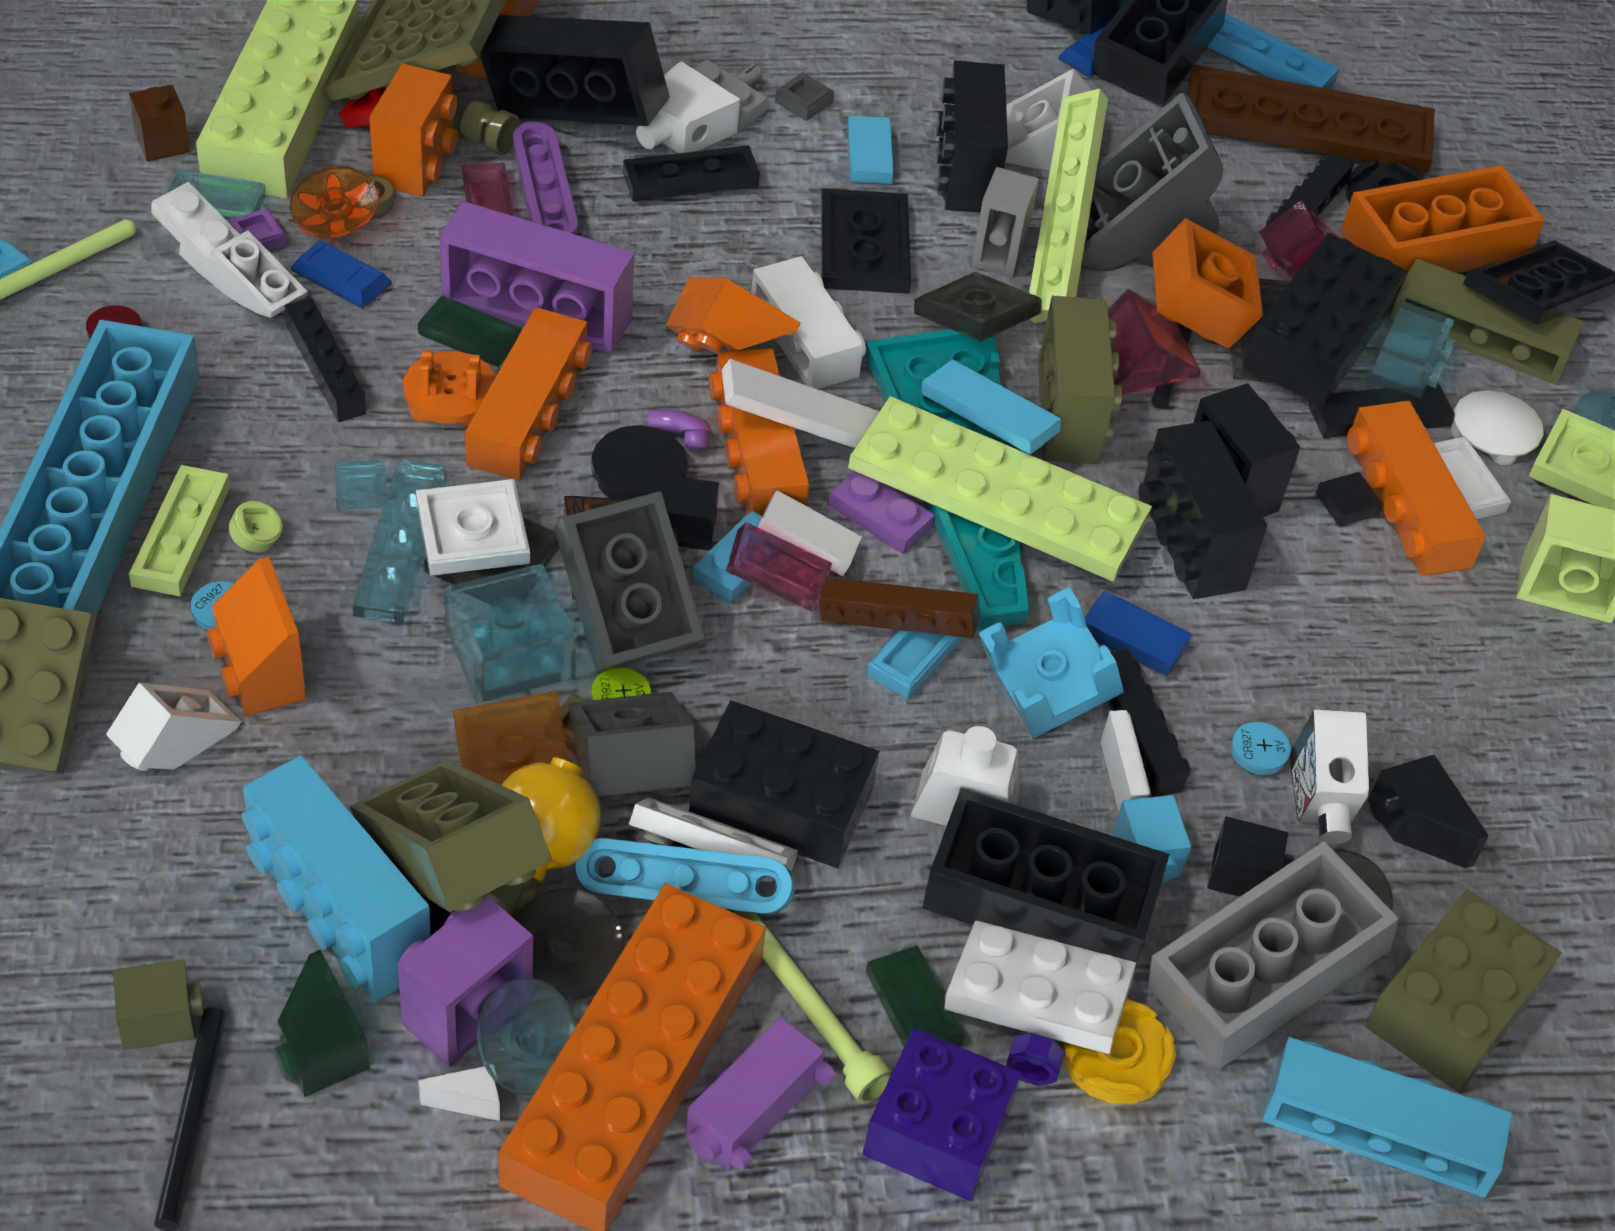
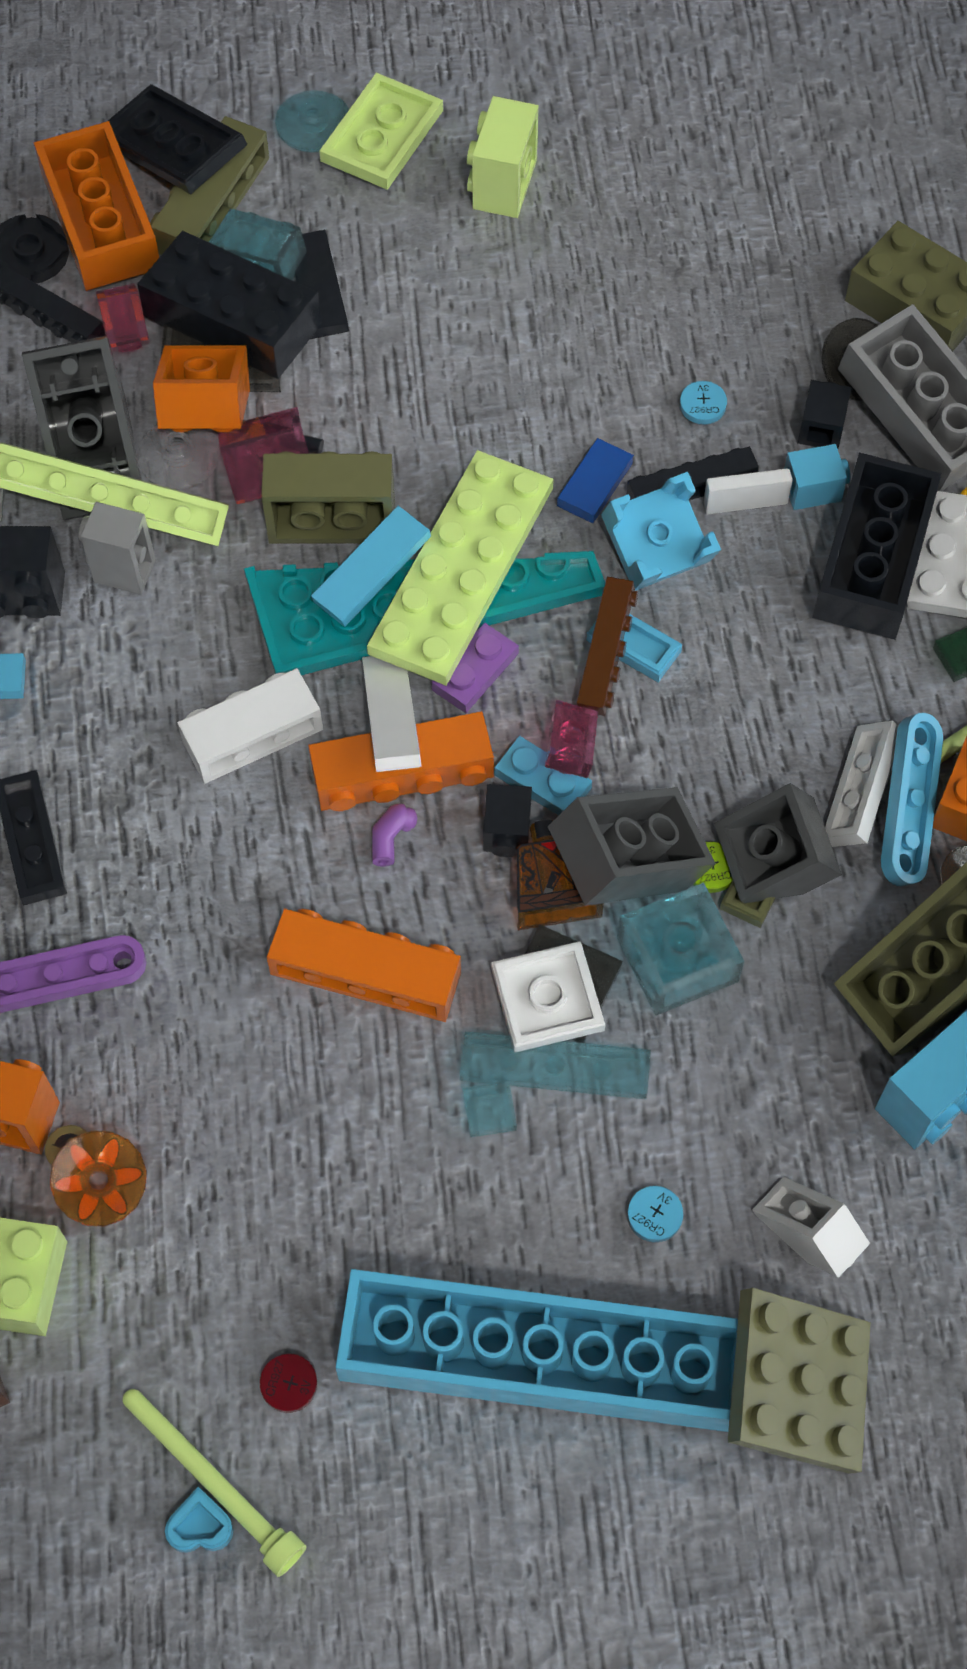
camera: 85 degrees left, 15 degrees up
yellowish green plate [129,465,231,596] -> none
white slope [151,182,308,318] -> none
clear light blue tile [167,170,266,220] -> none
orange slope [206,557,306,716] -> none
medium lavender tile [226,208,287,252] -> none
yellowish green tile [229,501,283,553] -> none
black piece [284,298,366,422] -> none
blue tile [291,240,392,309] -> none
orange plate [403,350,496,426] -> none
clear green tile [418,295,522,367] -> none
medium lavender brick [440,201,635,355] -> none
clear orange plate [453,690,570,785] -> none
clear pink tile [461,163,513,216] -> none
yellow brick [502,757,601,884] -> none
black tile [591,425,688,502] -> none
orange slope [665,277,801,354] -> none
black brick [689,700,880,869] -> none
white tile [757,490,862,576] -> none
black tile [820,188,911,294] -> none
white torso [911,726,1019,826] -> none
clear smoke tile [914,272,1042,342] -> none
black brick [1138,420,1268,600] -> none
black brick [1193,383,1300,517] -> none
white torso [1289,710,1369,844] -> none
black tile [1316,472,1383,527] -> none
orange brick [1347,400,1486,576] -> none
black slope [1368,754,1489,868] -> none
white tile [1434,436,1511,519] -> none
white dish [1451,390,1544,465] -> none

